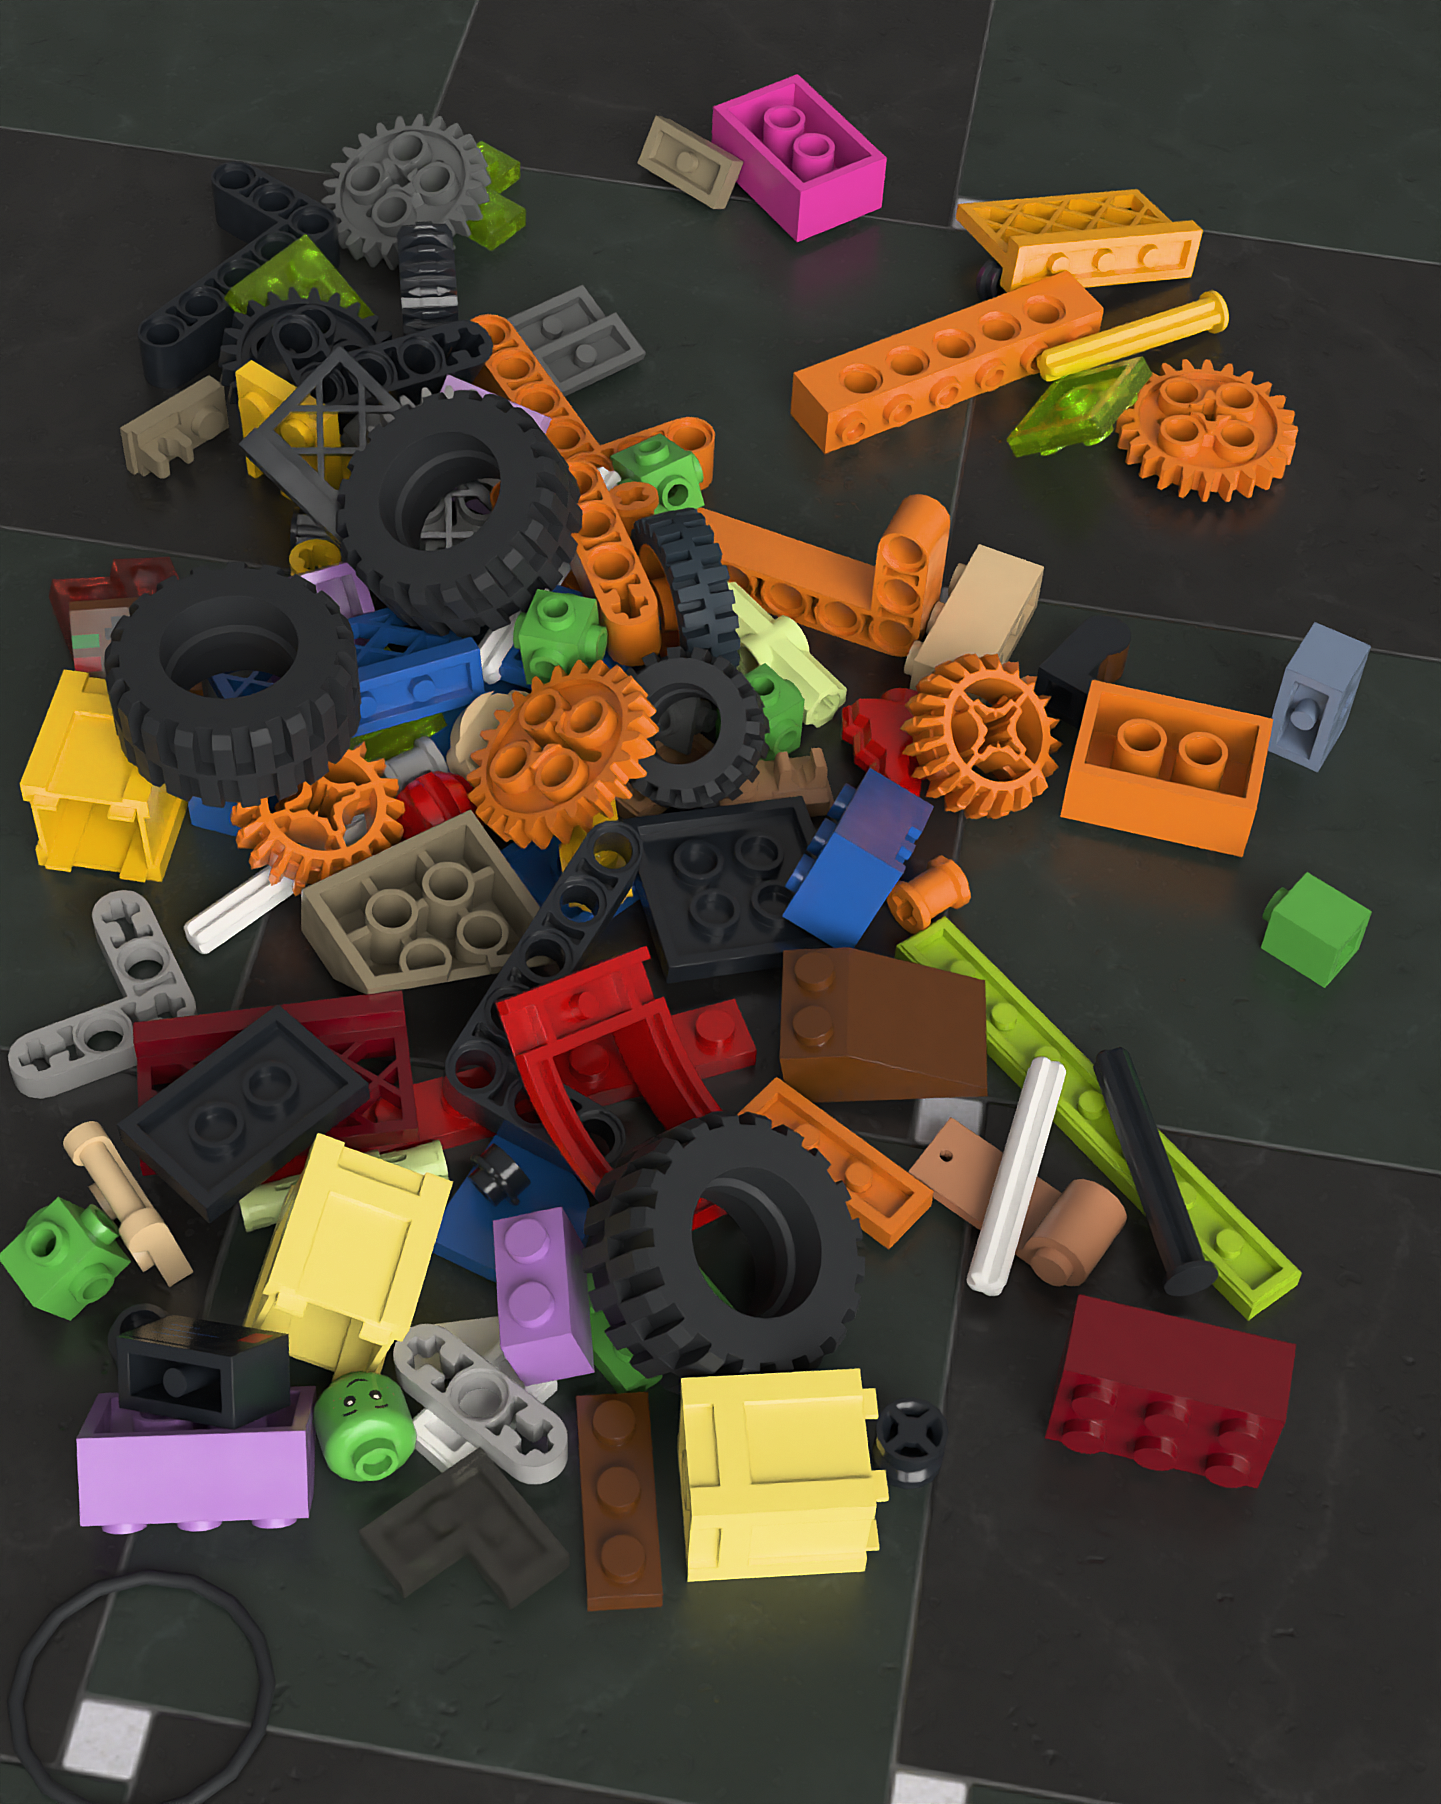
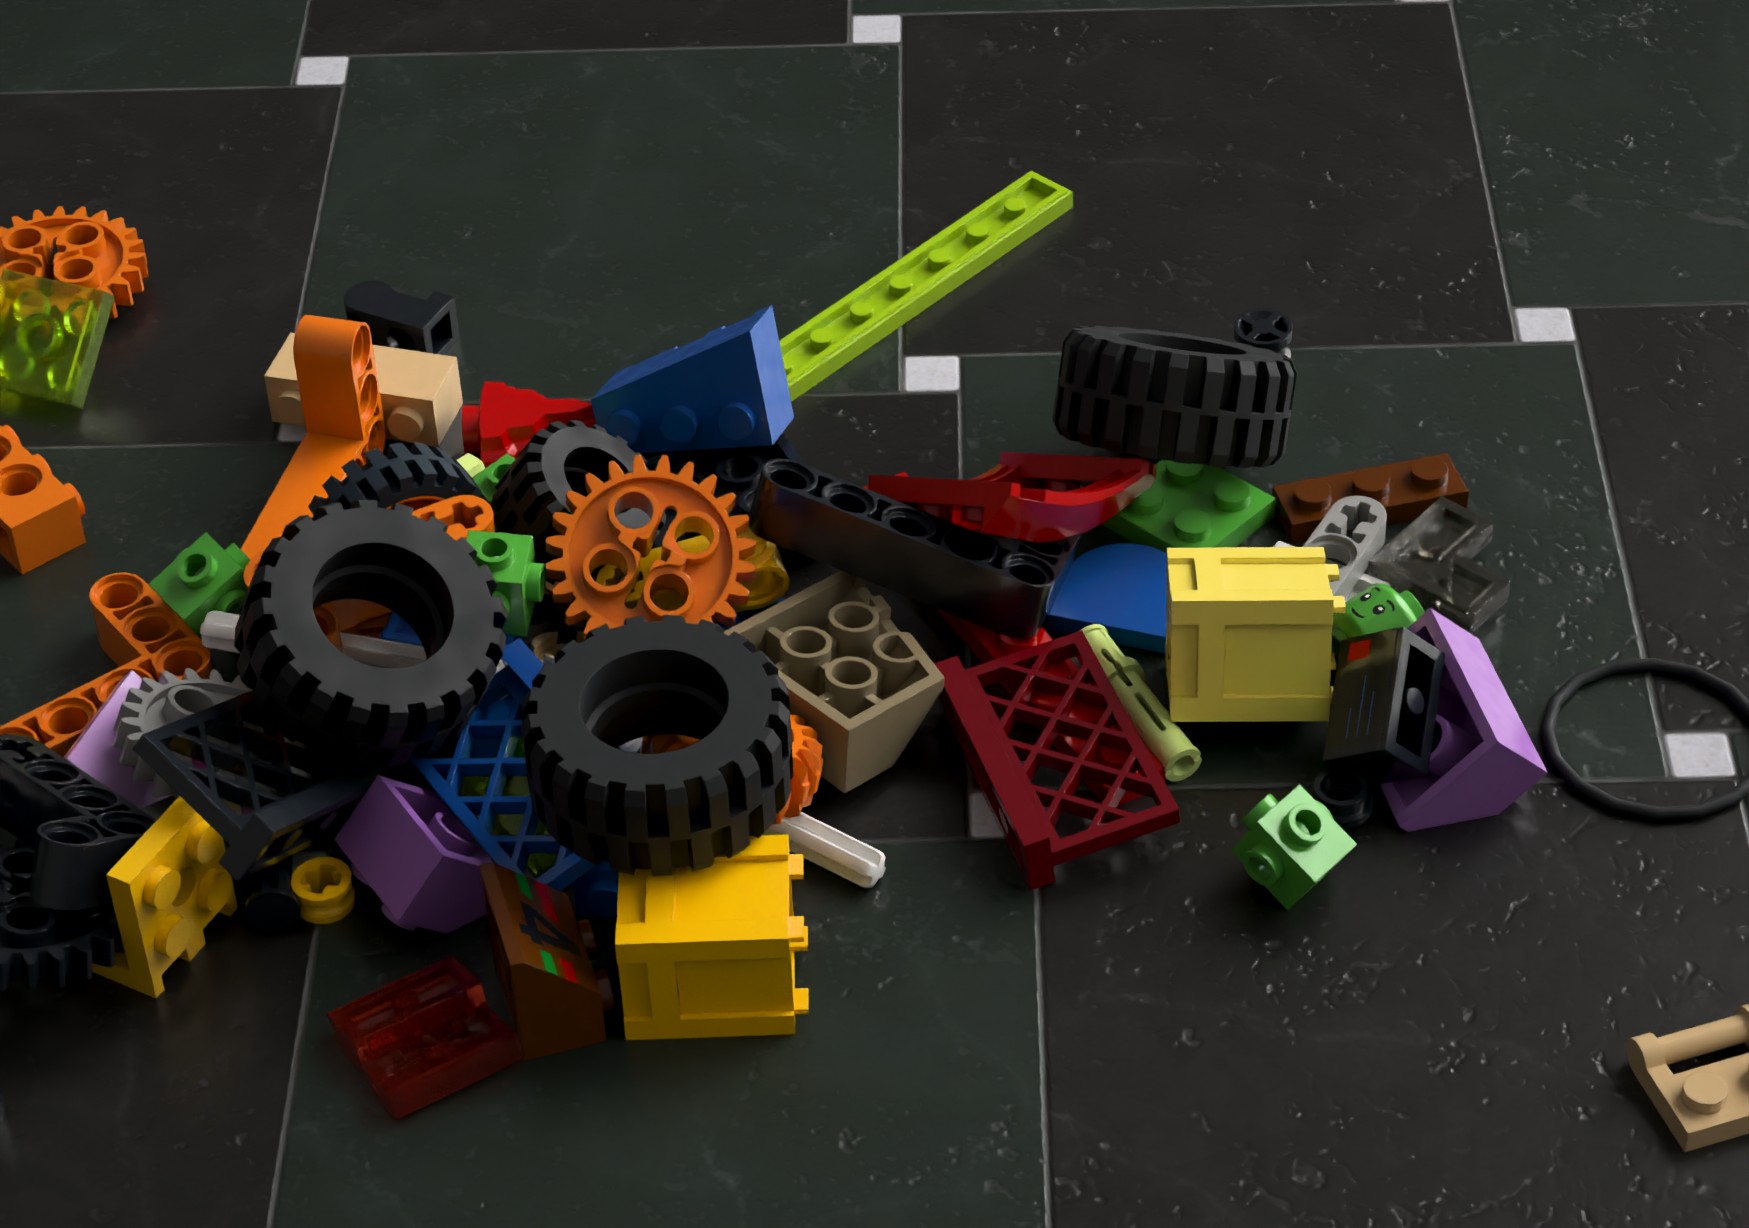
camera: 95 degrees left, 10 degrees down
light grey beam [8,890,197,1099] -> none
tan plate [63,1121,193,1287] -> none
black plate [116,1004,370,1223] -> none
dark tan plate [120,375,229,479] -> none
black plate [468,1143,531,1207] -> none
medium lavender brick [493,1207,595,1386] -> none
light yellow container [677,1369,889,1582] -> none
orange plate [737,1077,934,1250] -> none
reddish brown slope [779,947,988,1103] -> none
orange gear [900,653,1063,819] -> none
nougat door [908,1117,1127,1286] -> none
white axle [966,1057,1066,1296] -> none
dark red brick [1045,1294,1296,1489] -> none
orange brick [1060,680,1274,858] -> none
black axle [1093,1047,1218,1296] -> none
bright green brick [1261,872,1372,988] -> none
sand blue brick [1268,622,1371,772] -> none

